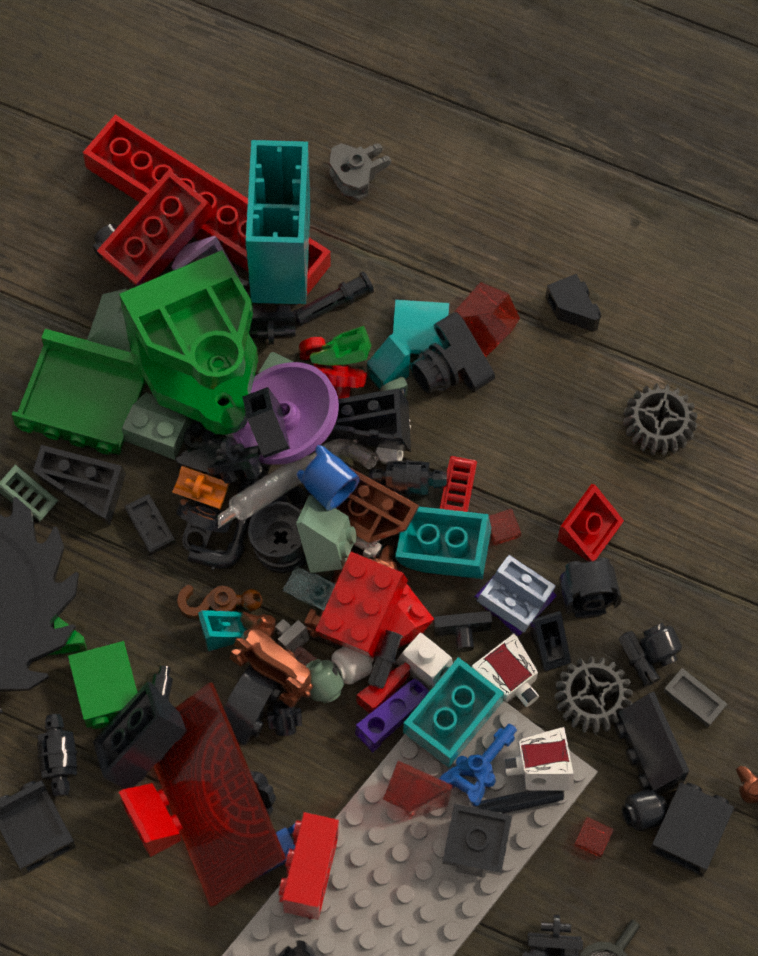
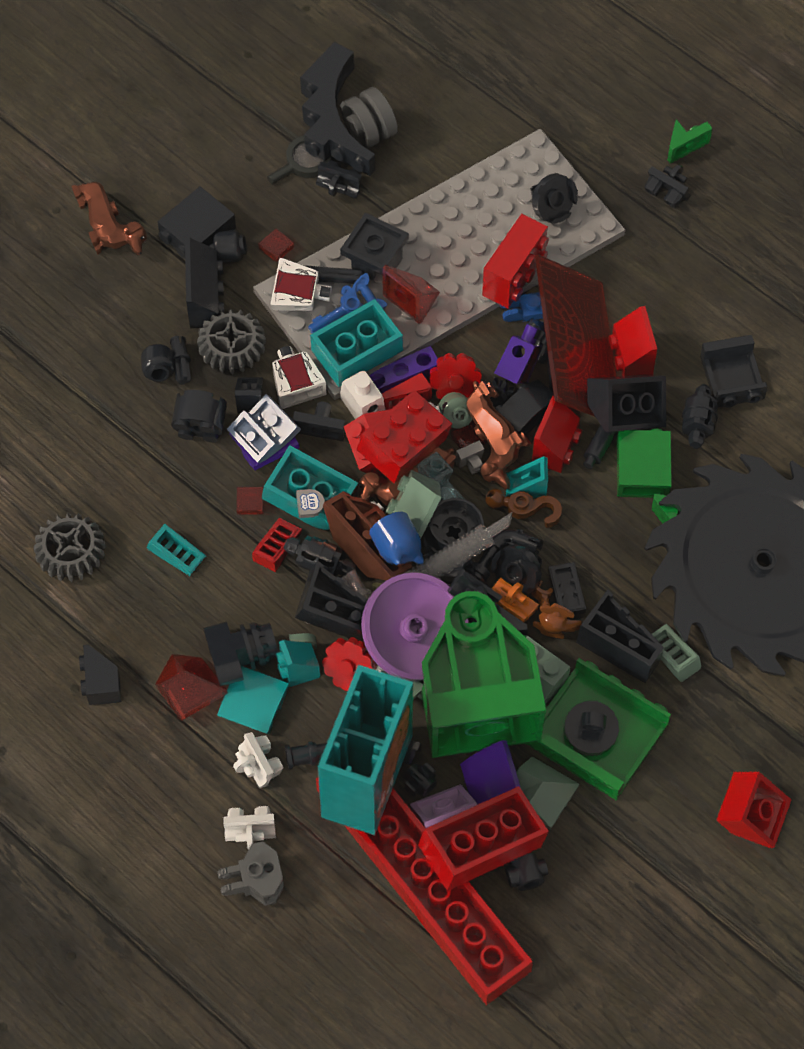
camera: 160 degrees left, 5 degrees down
black slope [242,387,290,458] -> none
green slope [310,326,372,365] -> none
black axle [368,630,403,689] -> none
red slope [557,484,624,562] -> none
dark grey tile [663,668,727,728] -> none
none -> teal slope [147,524,206,576]
none -> white hips [224,806,276,849]
none -> white hips [233,732,283,789]
none -> tile [296,489,325,518]
none -> red plant [429,353,482,399]
none -> dark purple torso [494,324,542,384]
none -> dark orange piece [531,581,582,639]
none -> red slope [532,396,583,473]
none -> black tile [564,701,619,756]

